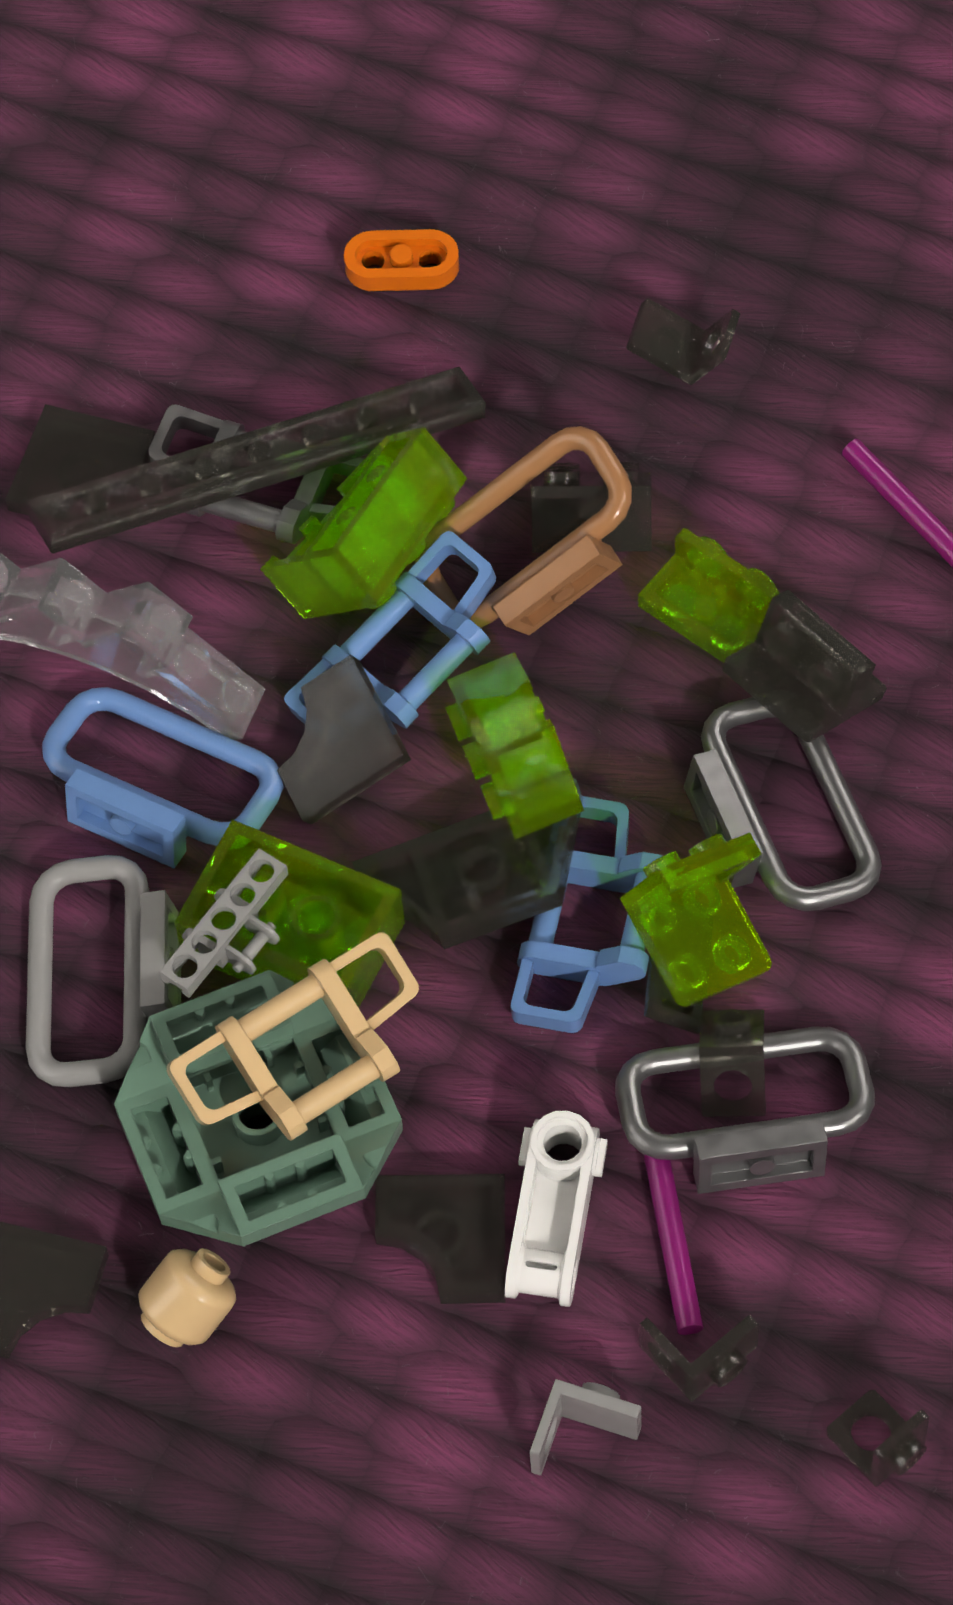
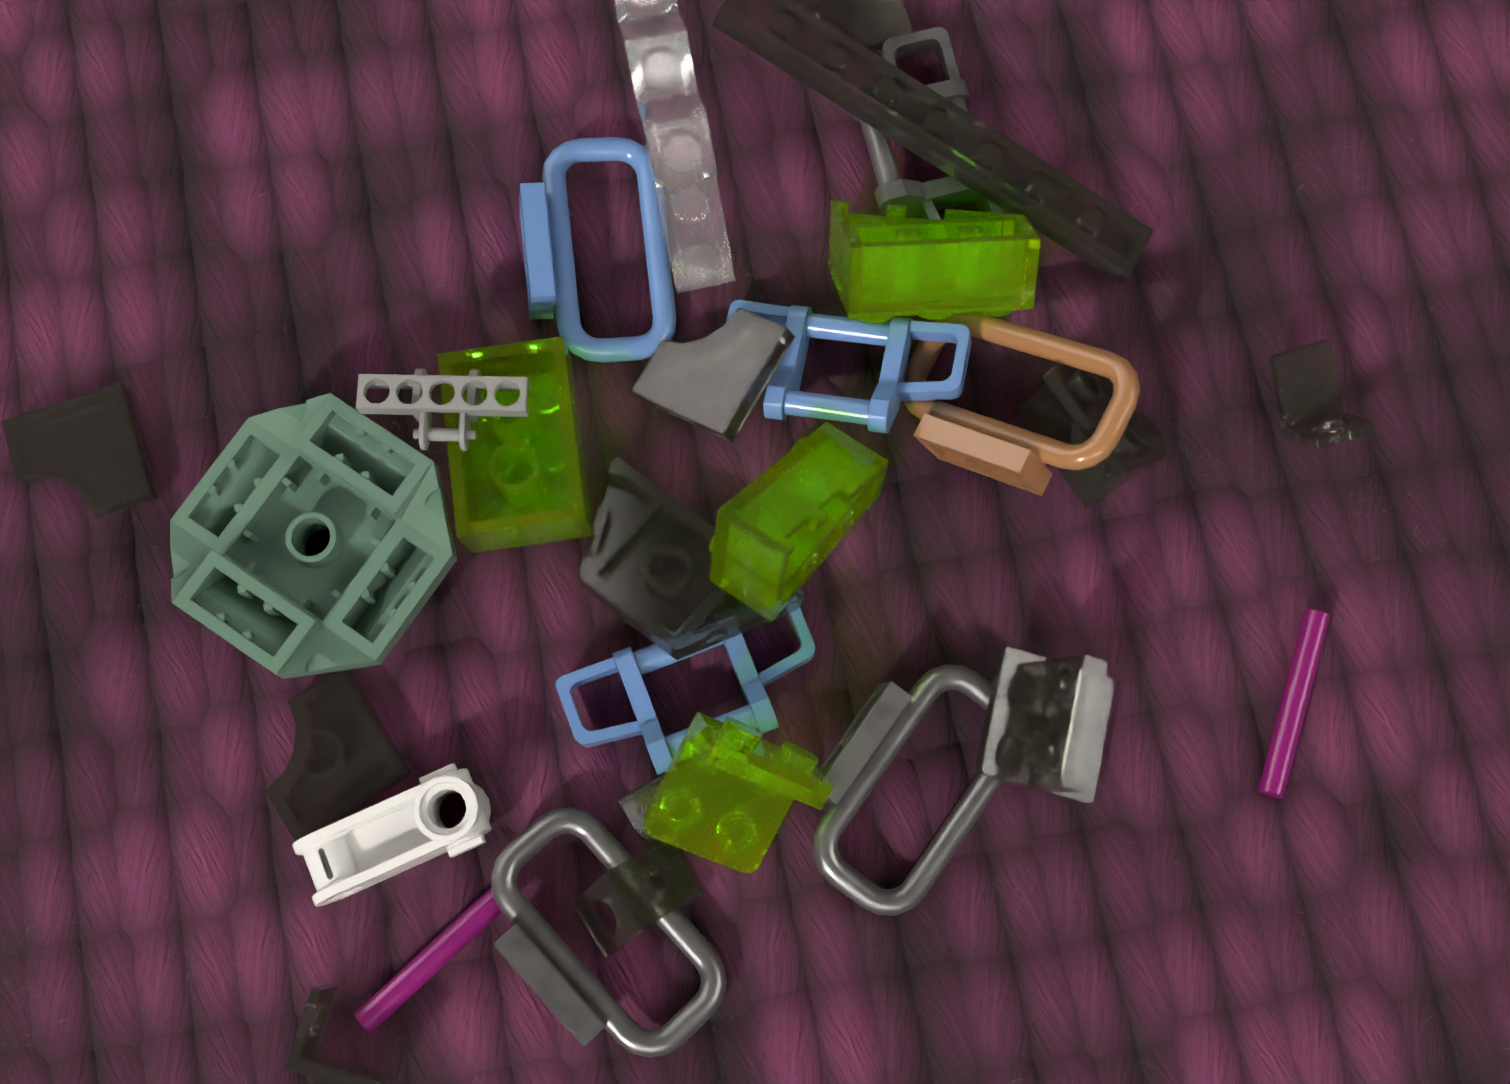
camera: 55 degrees right, 15 degrees up
light grey bar [26,855,181,1087] -> none
tan head [138,1248,236,1347] -> none
tan bar [167,932,419,1141] -> none
orange plate [344,229,460,291] -> none
light grey bracket [530,1379,642,1476] -> none
clear neon green bracket [638,528,779,670] -> none

